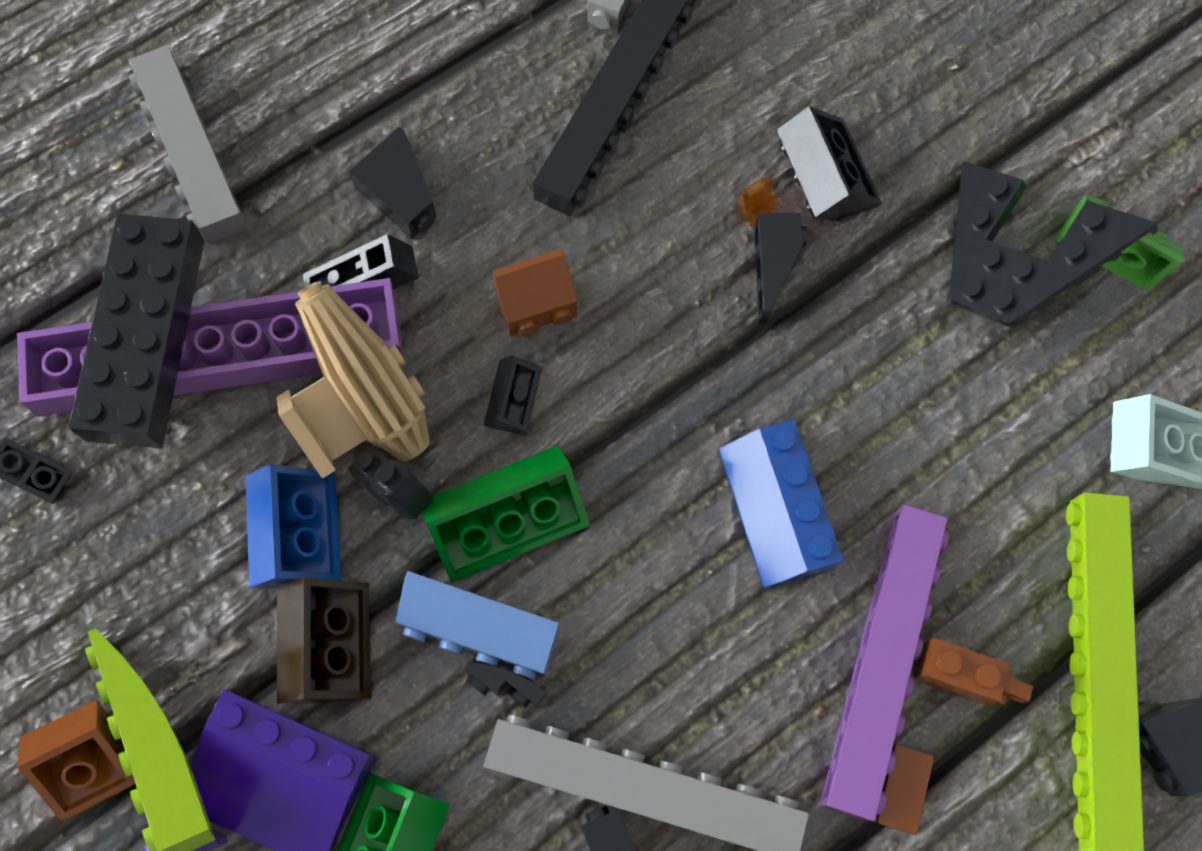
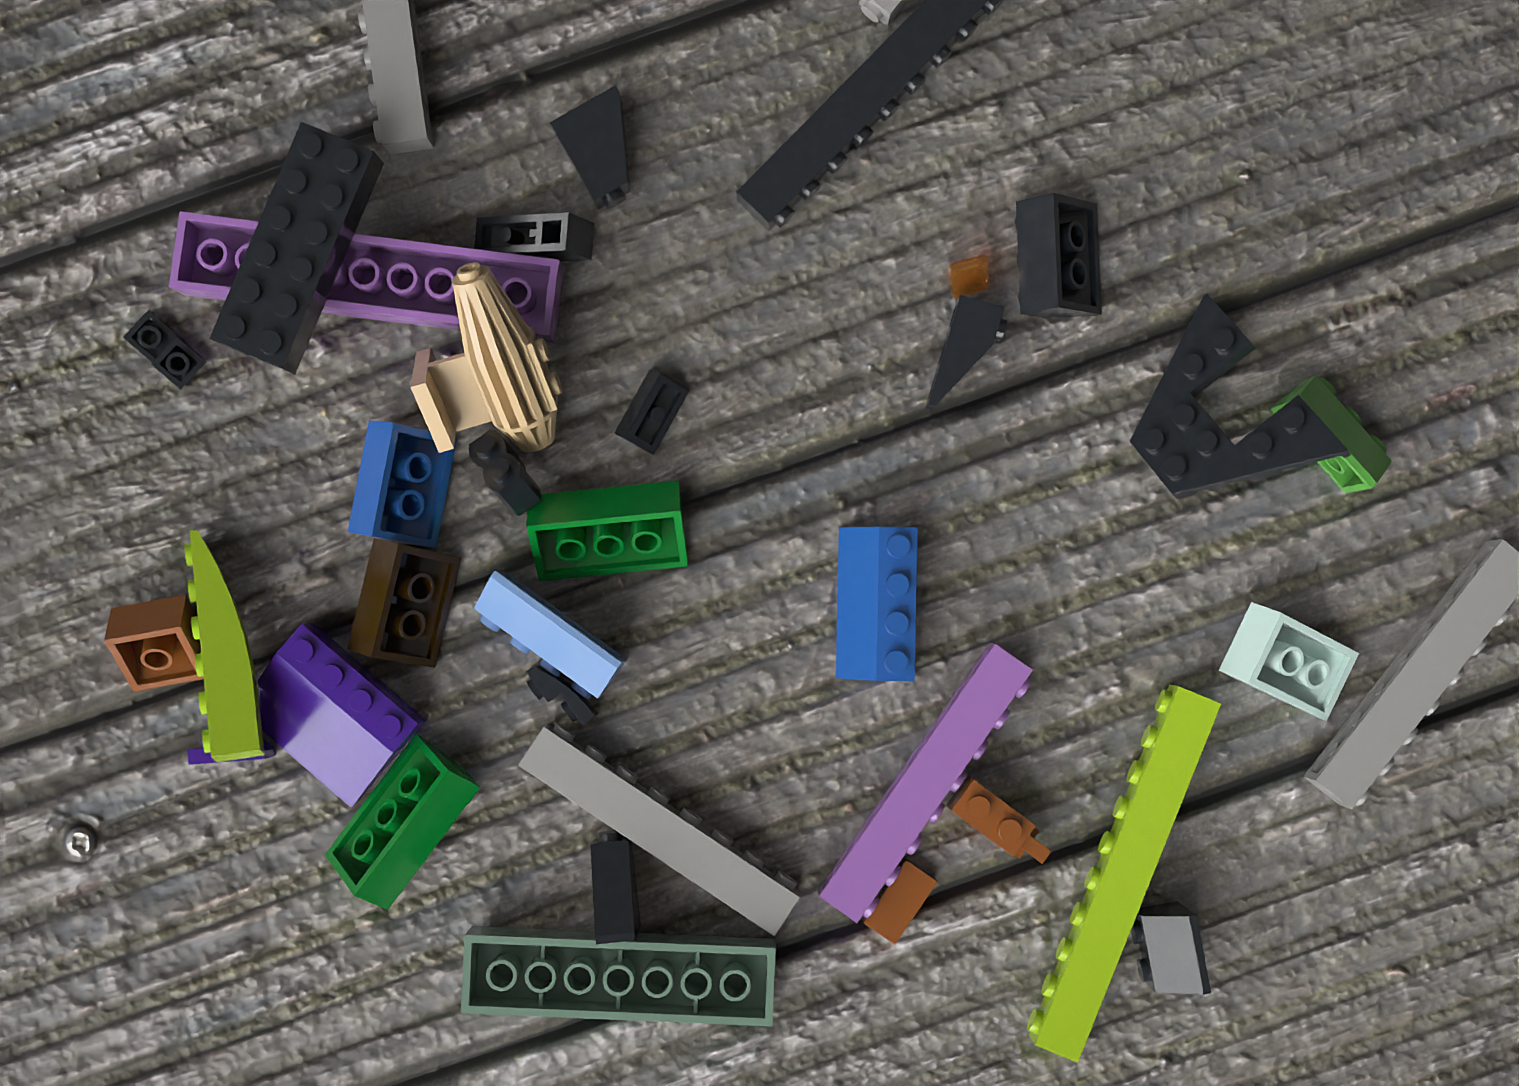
camera: 25 degrees right, 15 degrees up
dark orange slope [493,248,577,337] -> none

